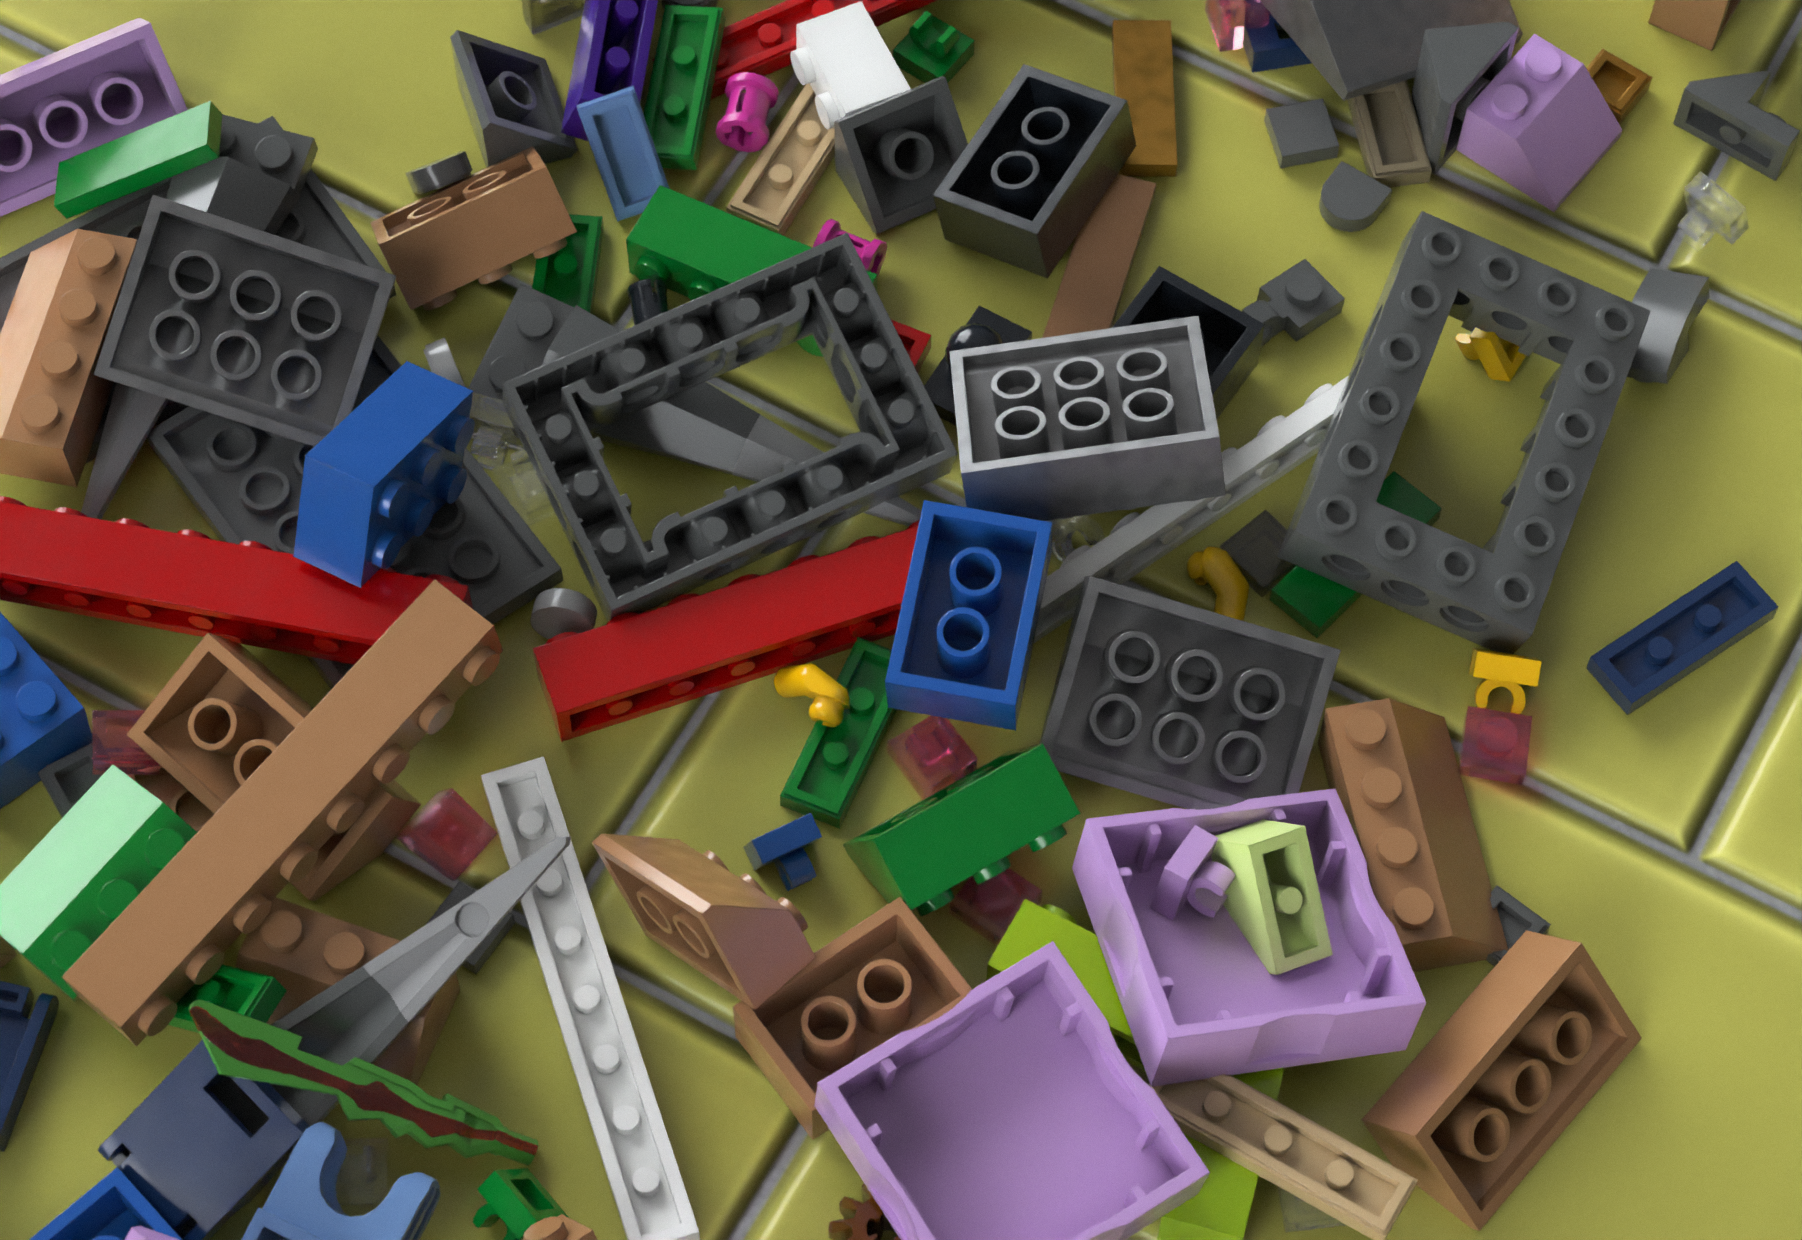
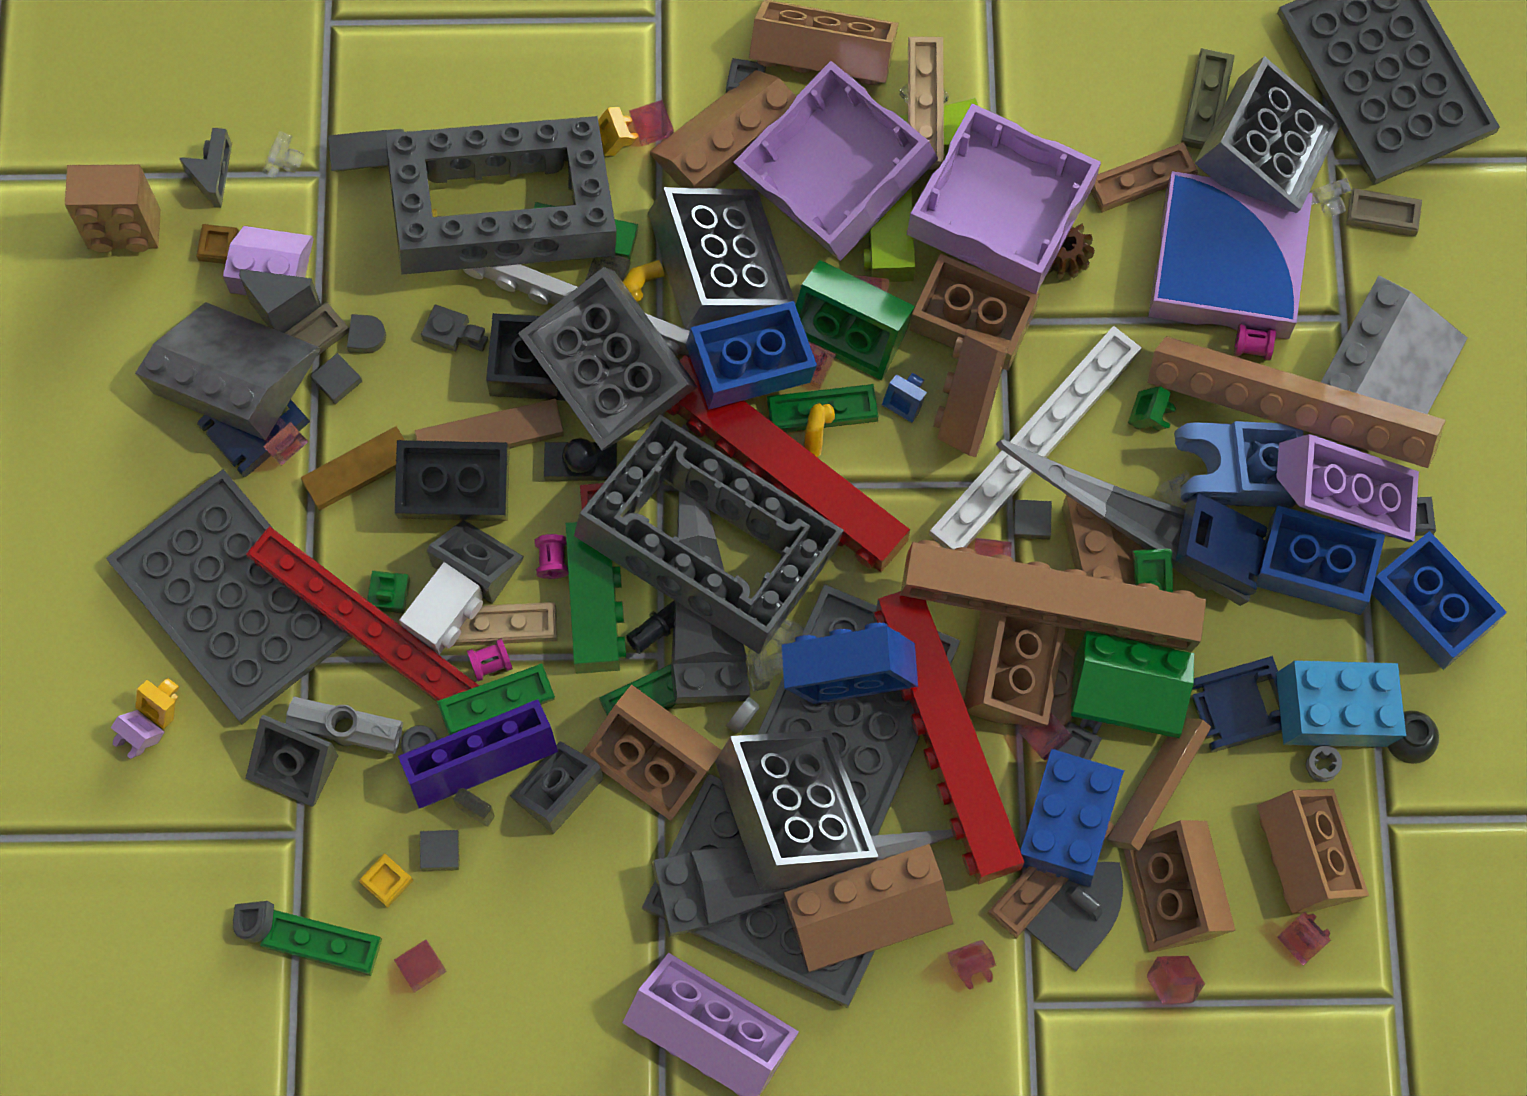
camera: 120 degrees left, 10 degrees up
green tile [54,101,222,219] -> none
bright green sword [189,1000,538,1166] -> none
dark grey tile [406,151,473,194] -> none
light grey tile [530,588,597,639] -> none
medium blue tile [576,86,670,222] -> none
lavender tile [1150,825,1236,921] -> none
yellowish green slope [1211,819,1333,975] -> none
dark blue plate [1586,561,1779,715] -> none

